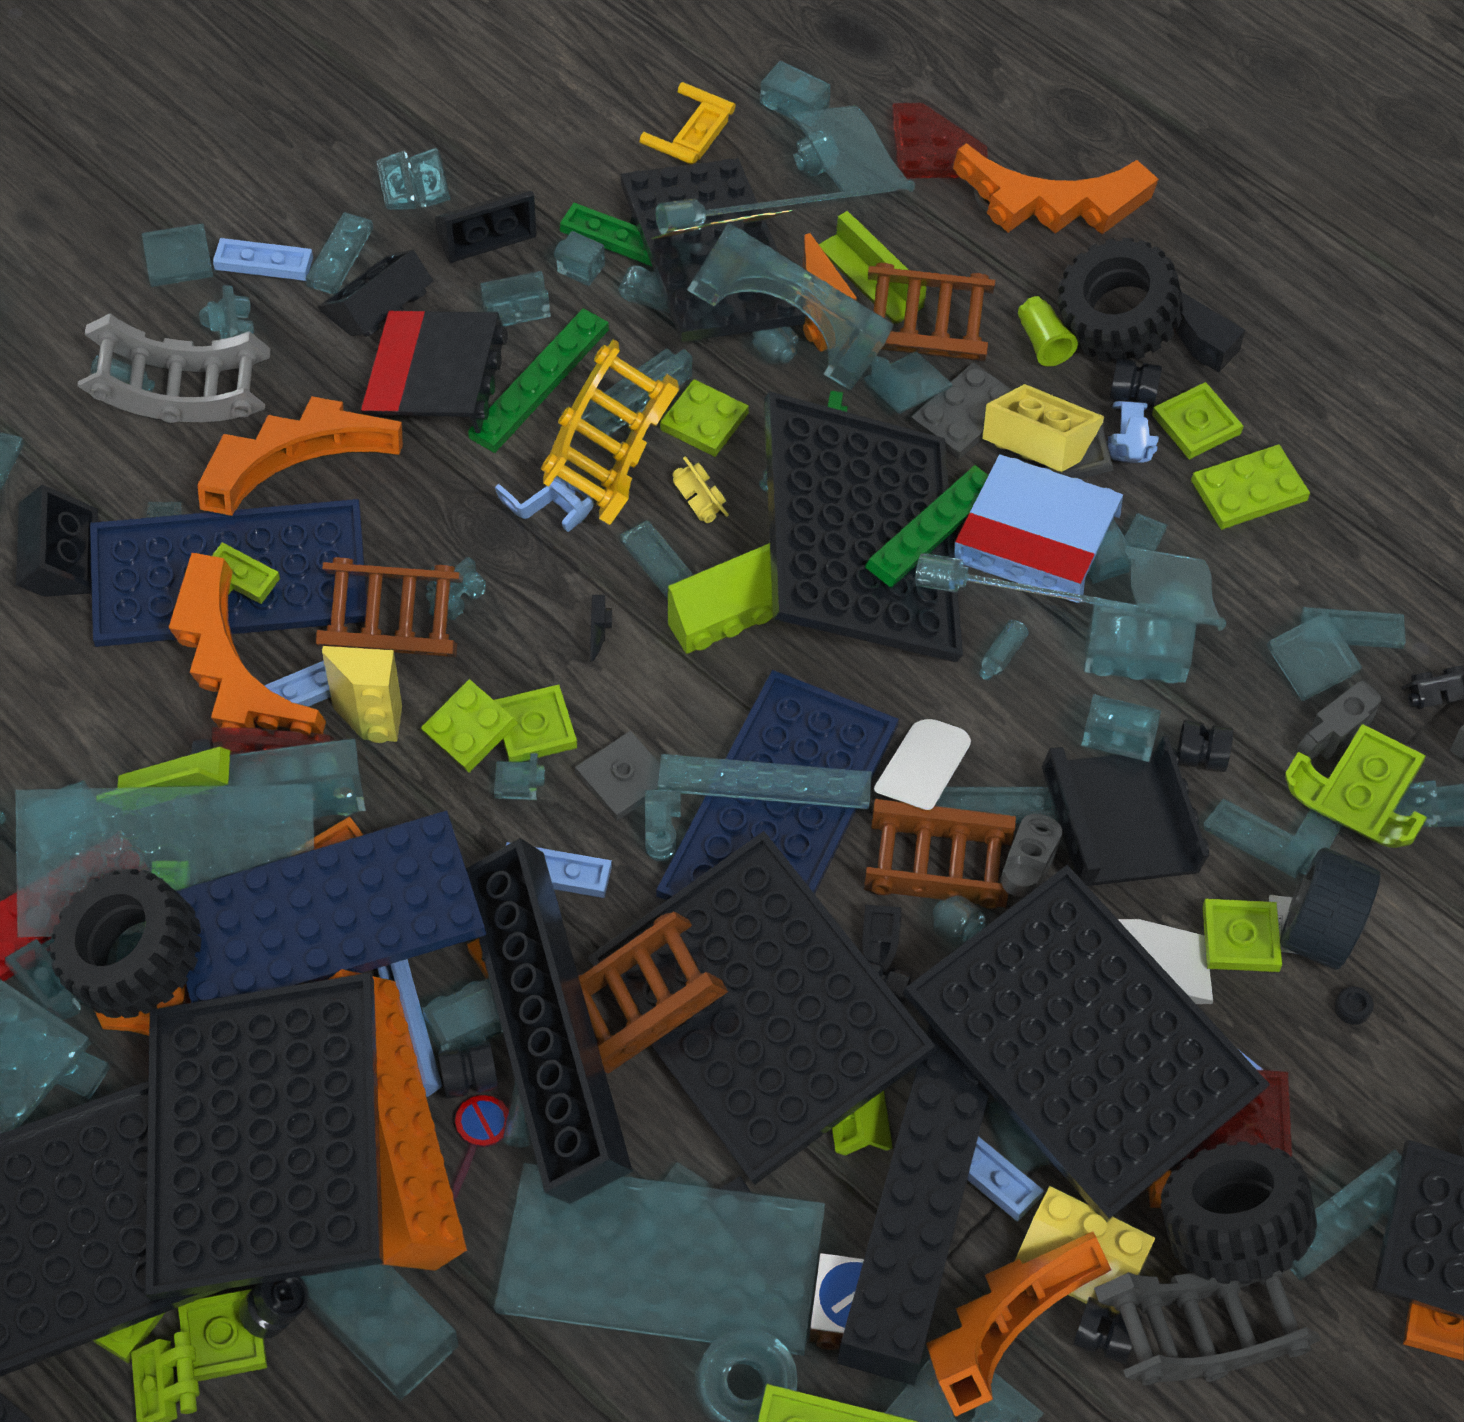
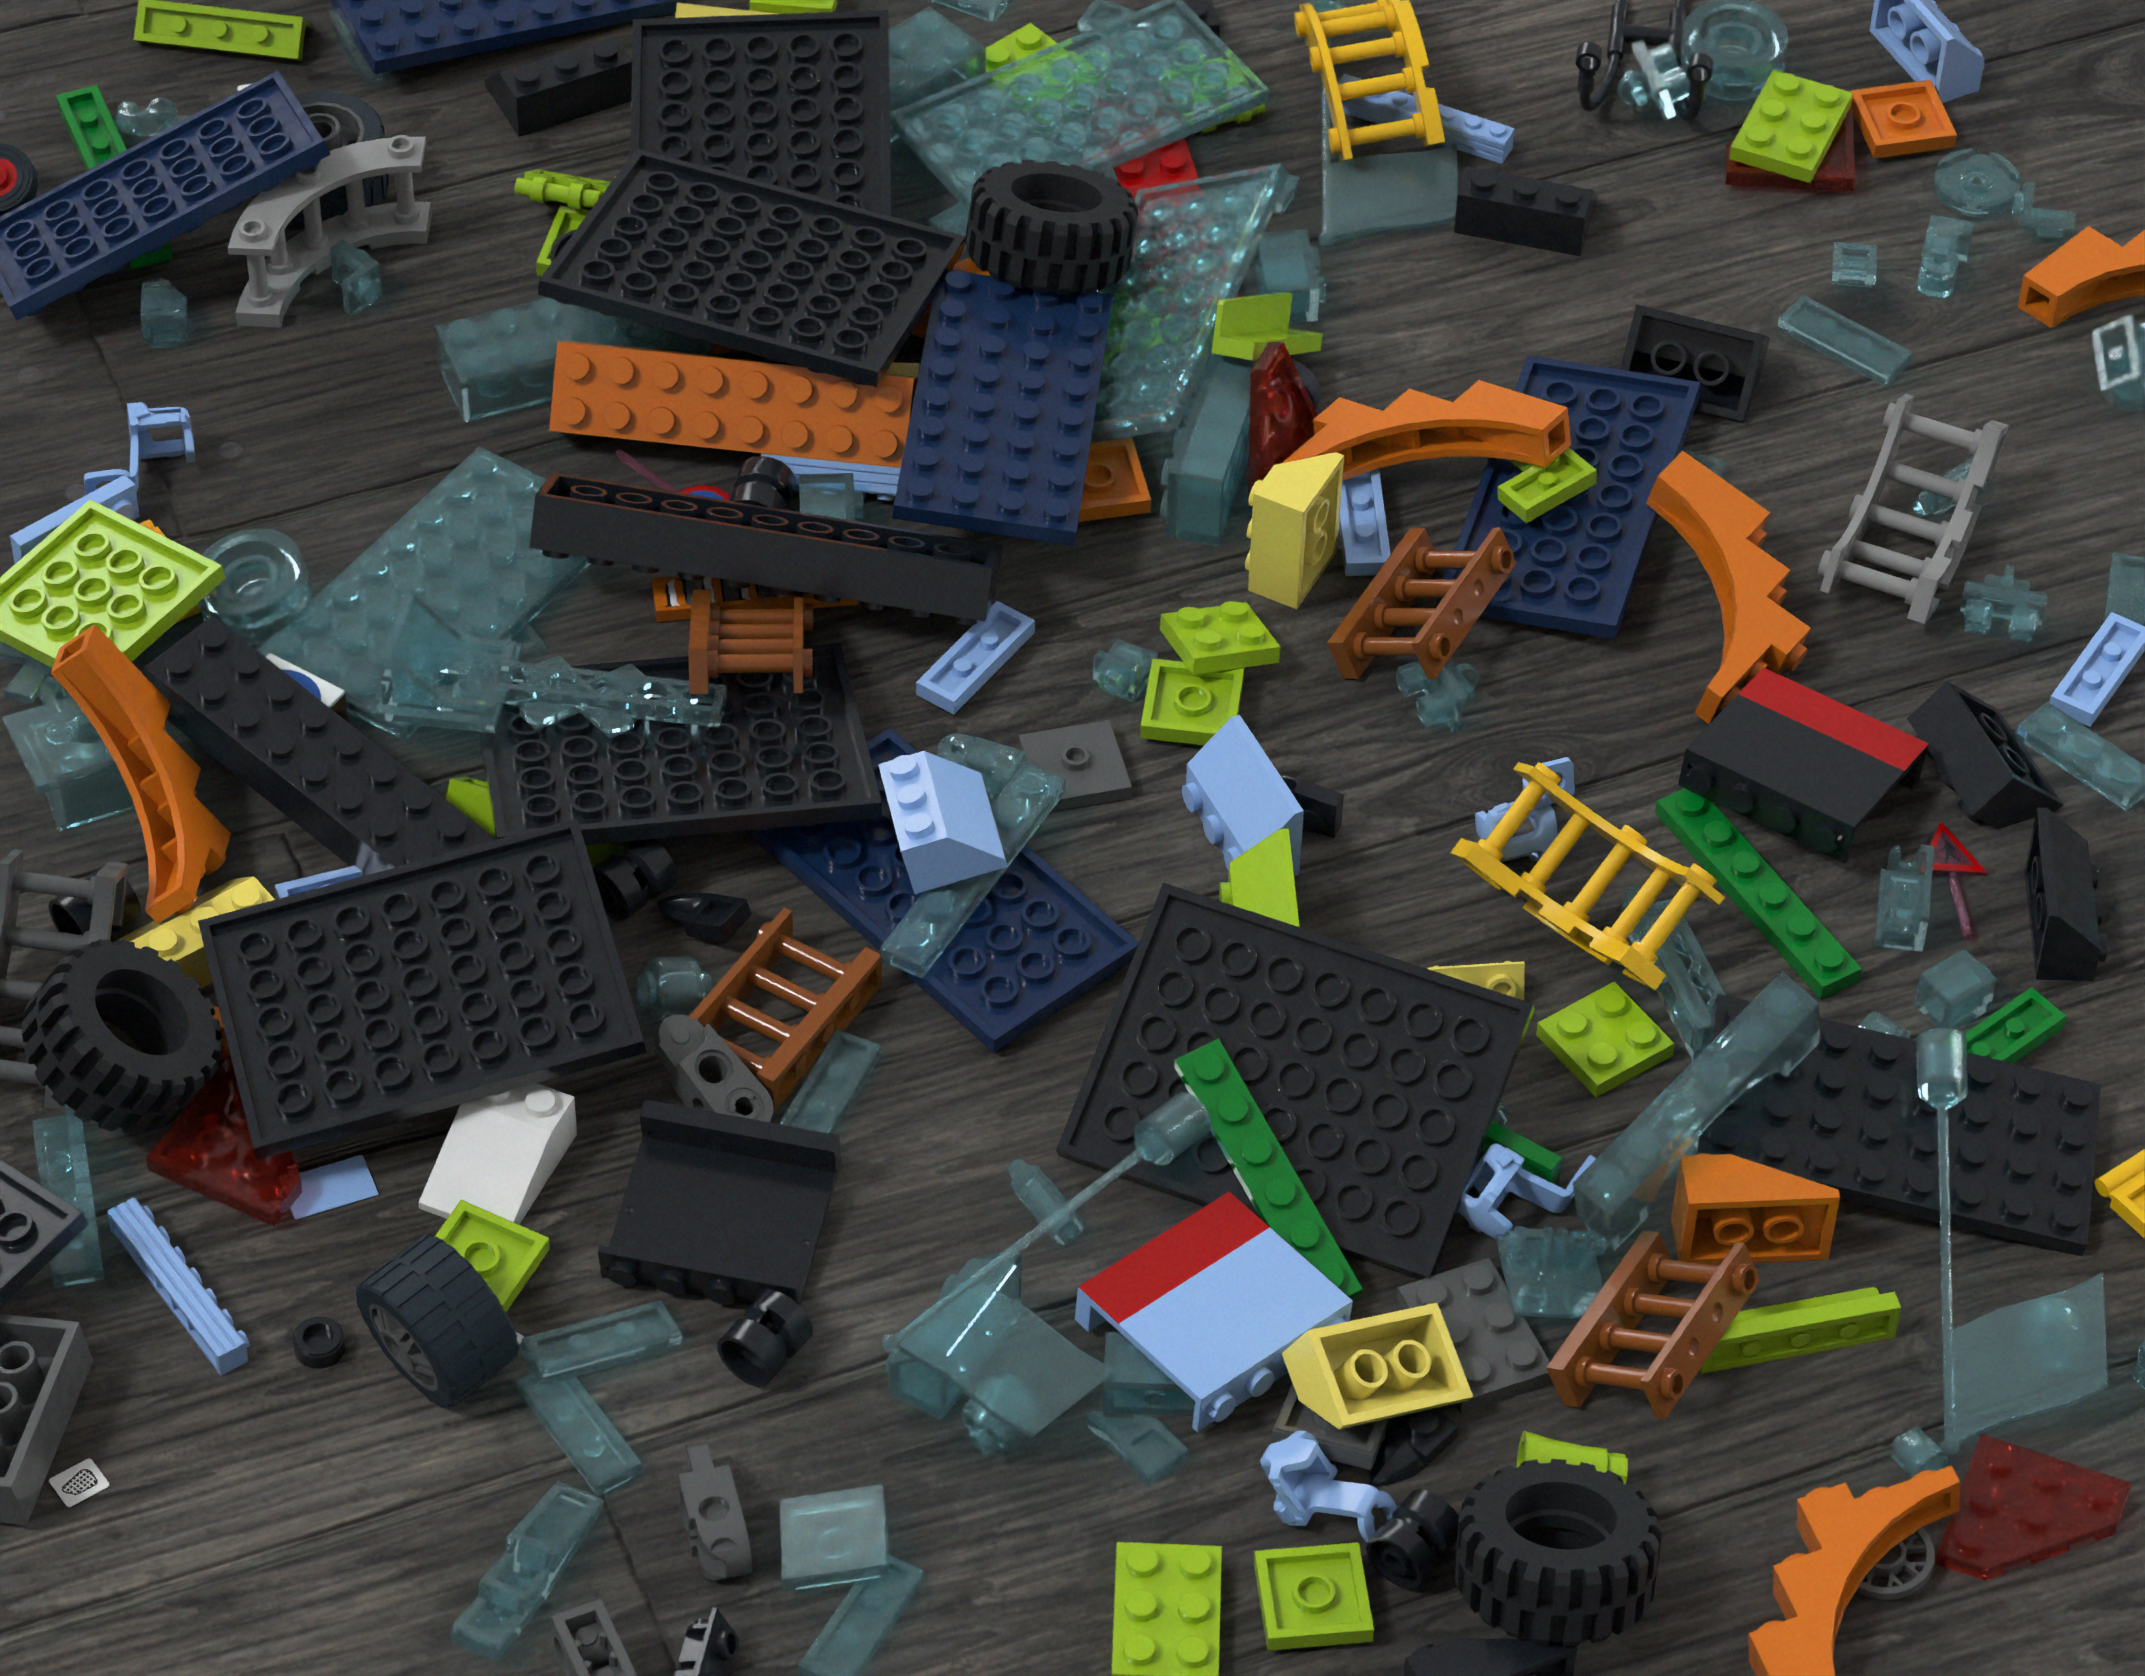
camera: 115 degrees right, 10 degrees down
clear light blue tile [620,520,693,599] -> none
piece [651,210,792,239] -> none
white sticker [874,719,971,810] -> none
clear light blue brick [1081,694,1161,762] -> none
lime piece [1285,724,1427,848] -> none
none -> light blue piece [107,1197,250,1376]
none -> clear light blue piece [375,593,727,738]
none -> light blue slope [878,751,1008,894]
none -> light blue slope [1182,715,1304,876]
none -> light blue piece [1458,1144,1596,1242]
none -> clear light blue hose [1891,1426,1948,1478]
none -> clear pink piece [1918,821,1988,940]

